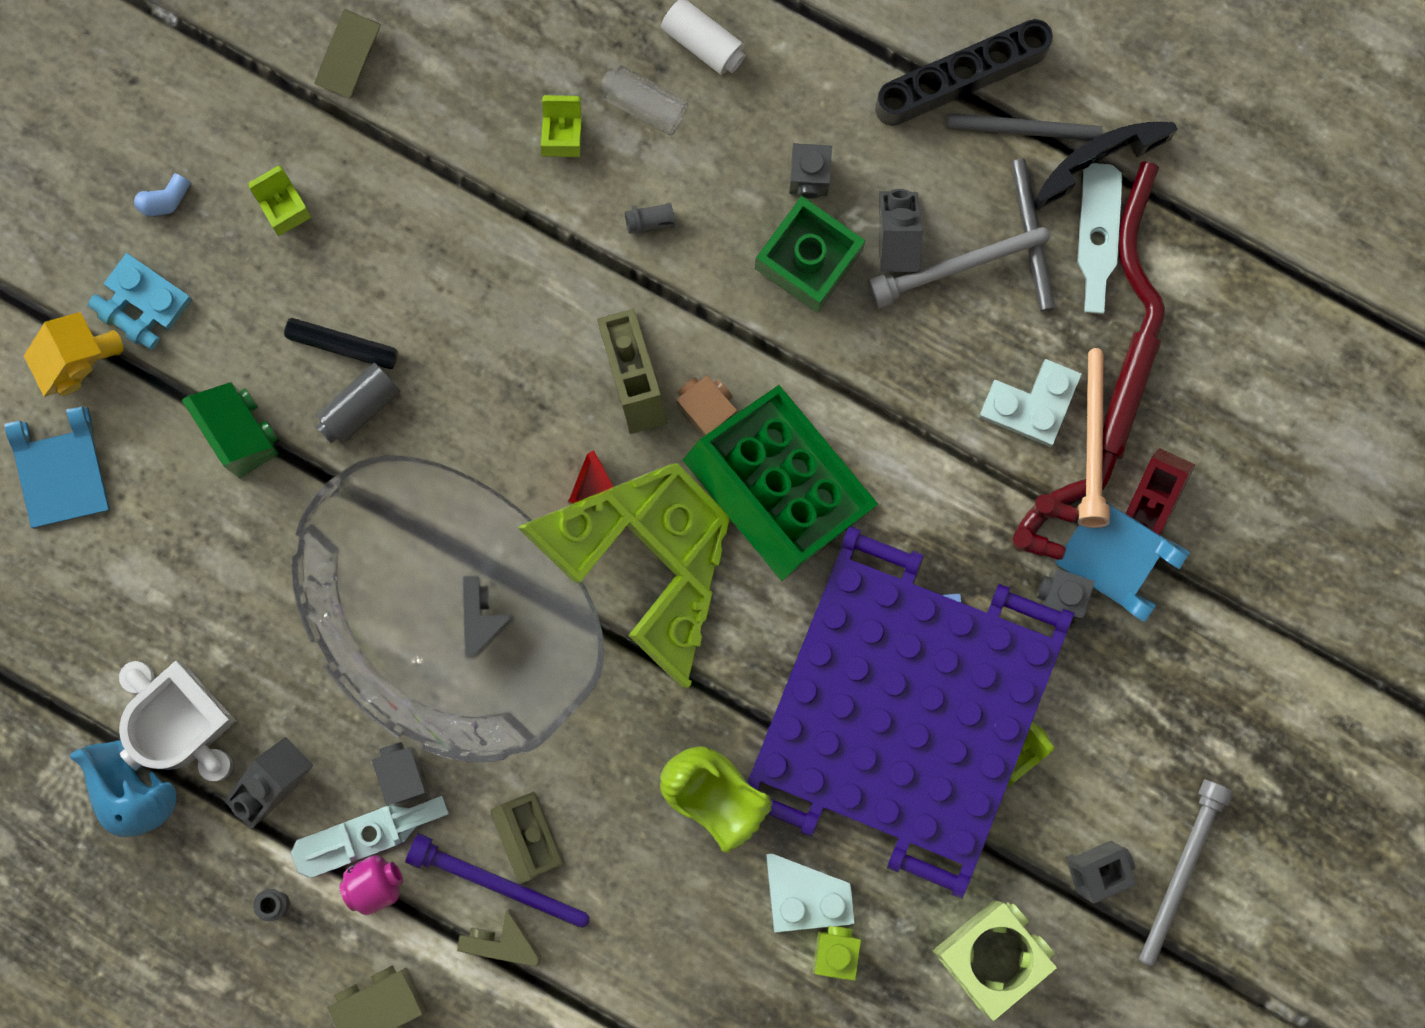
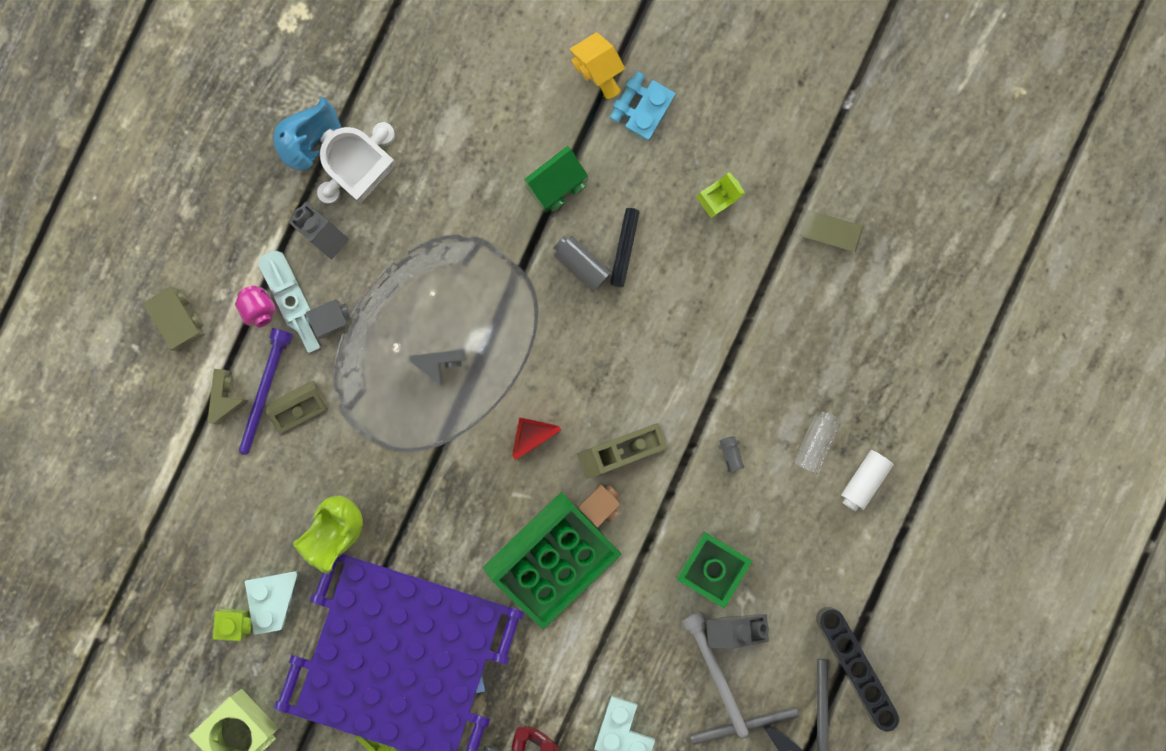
camera: 90 degrees right, 5 degrees up
dark azure flag [4,406,110,528] -> none
light blue arm [134,173,191,217] -> none
dark grey pin [253,889,290,922] -> none
lime wing [518,463,730,688] -> none
lime bracket [541,95,582,157] -> none
dark grey brick [789,143,832,198] -> none

